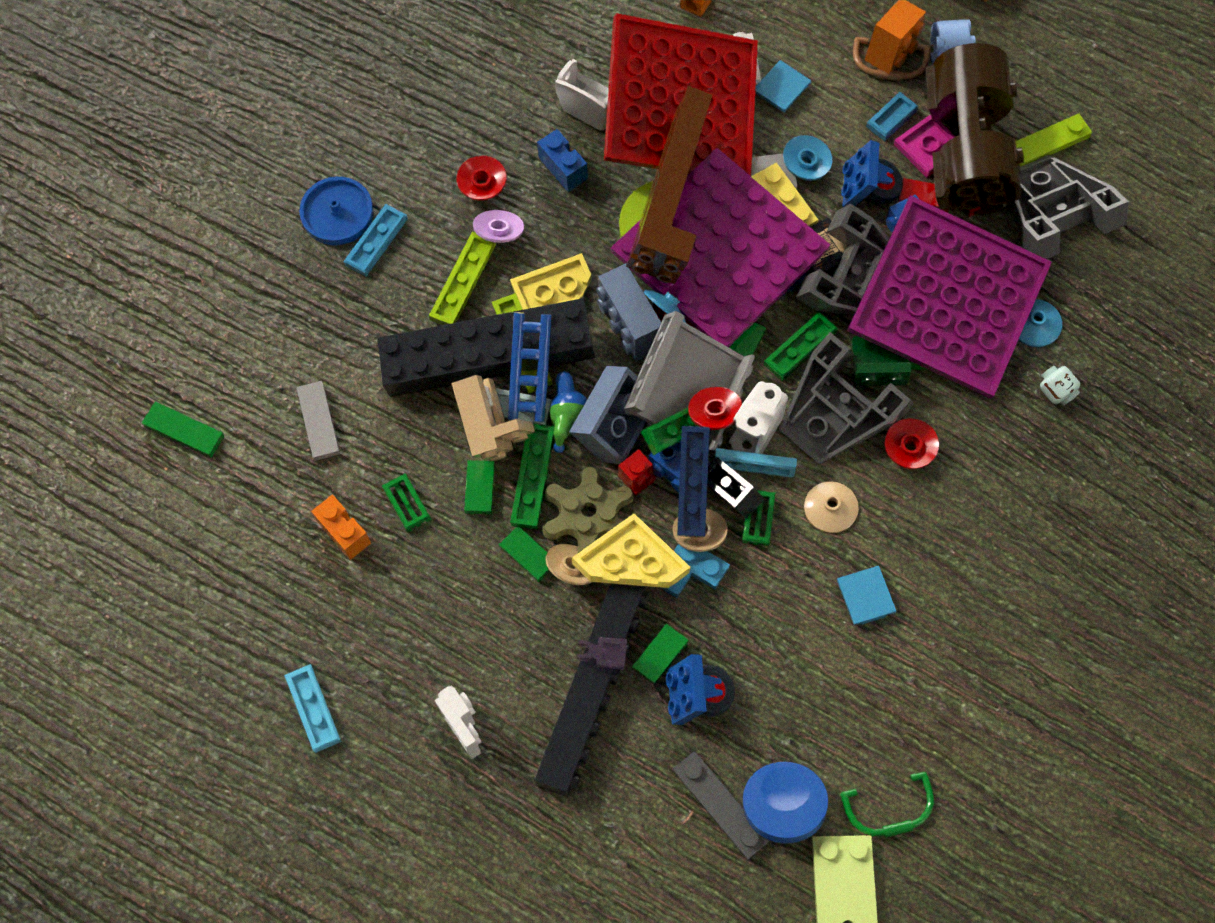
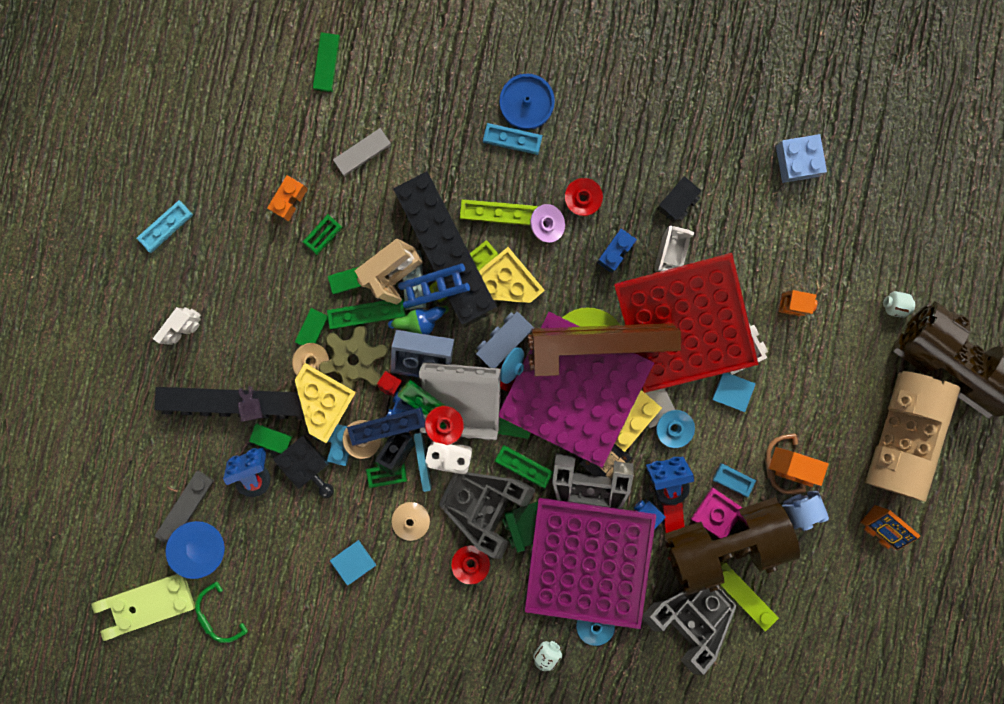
camera: 65 degrees right, 20 degrees up
none -> black plate [274,435,334,499]
none -> black brick [656,176,701,223]

